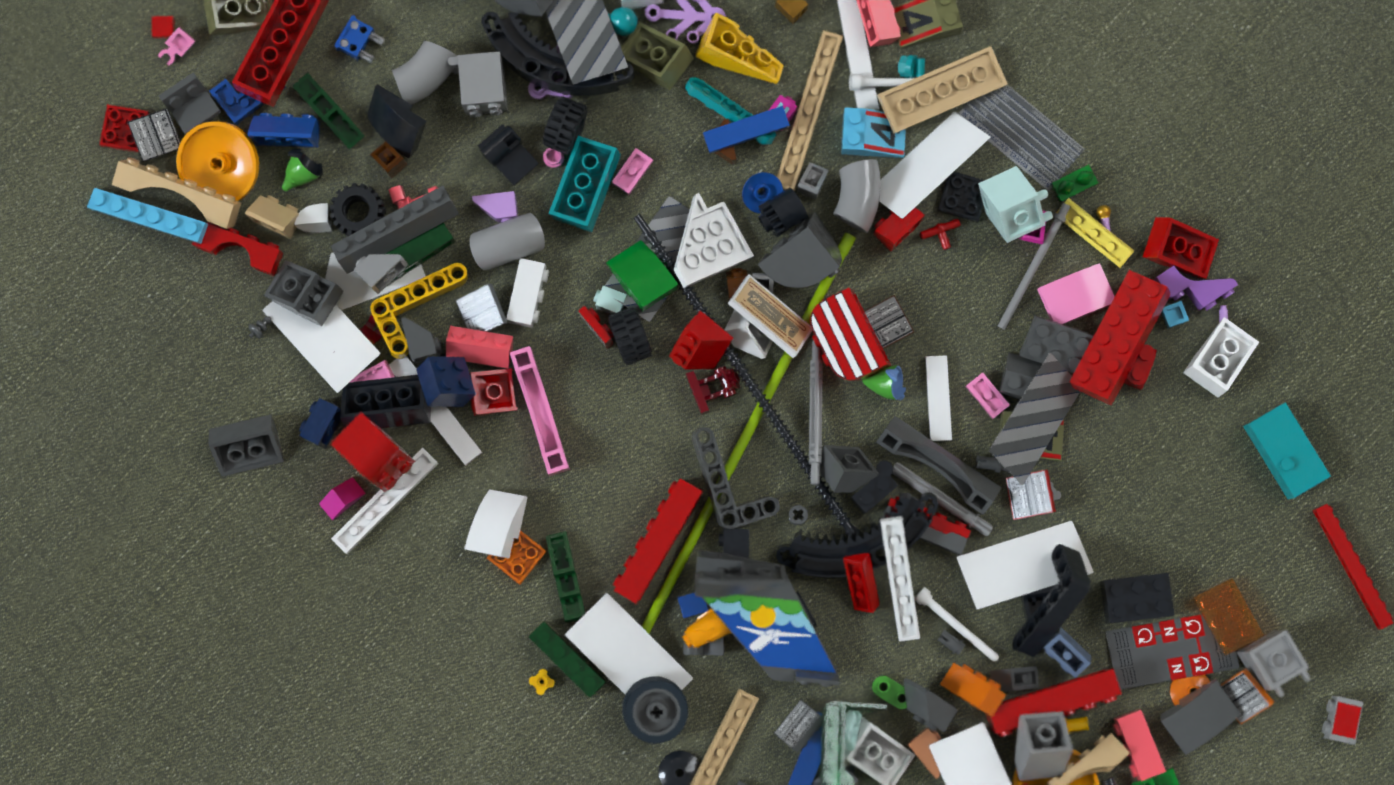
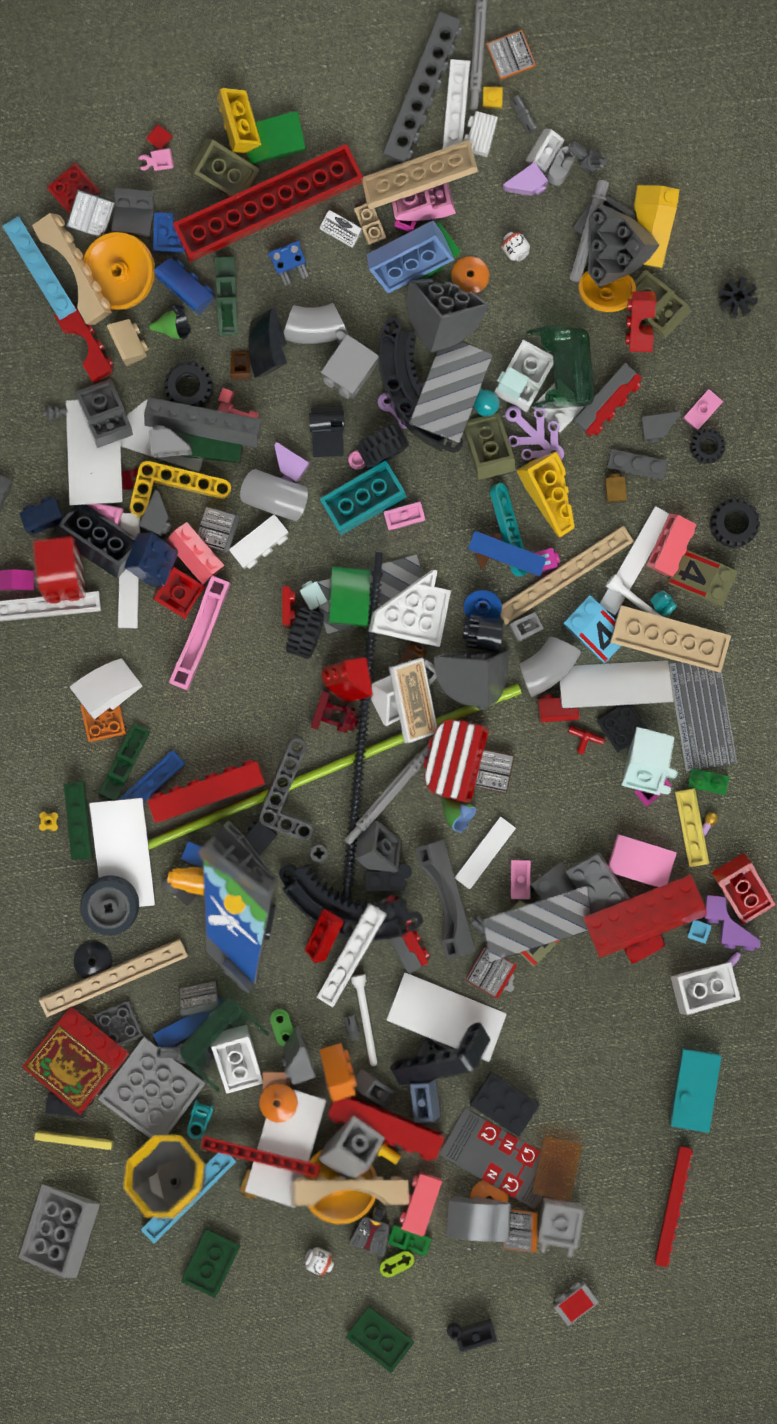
camera: 40 degrees right, 5 degrees up
white brick [294,203,332,233] -> none
light aqua tile [843,711,862,751] -> none
light grey axle [892,462,993,536] -> none
light grey bar [997,203,1070,330] -> none
none -> blue tile [118,750,185,803]
none -> orange dish [259,1083,298,1122]

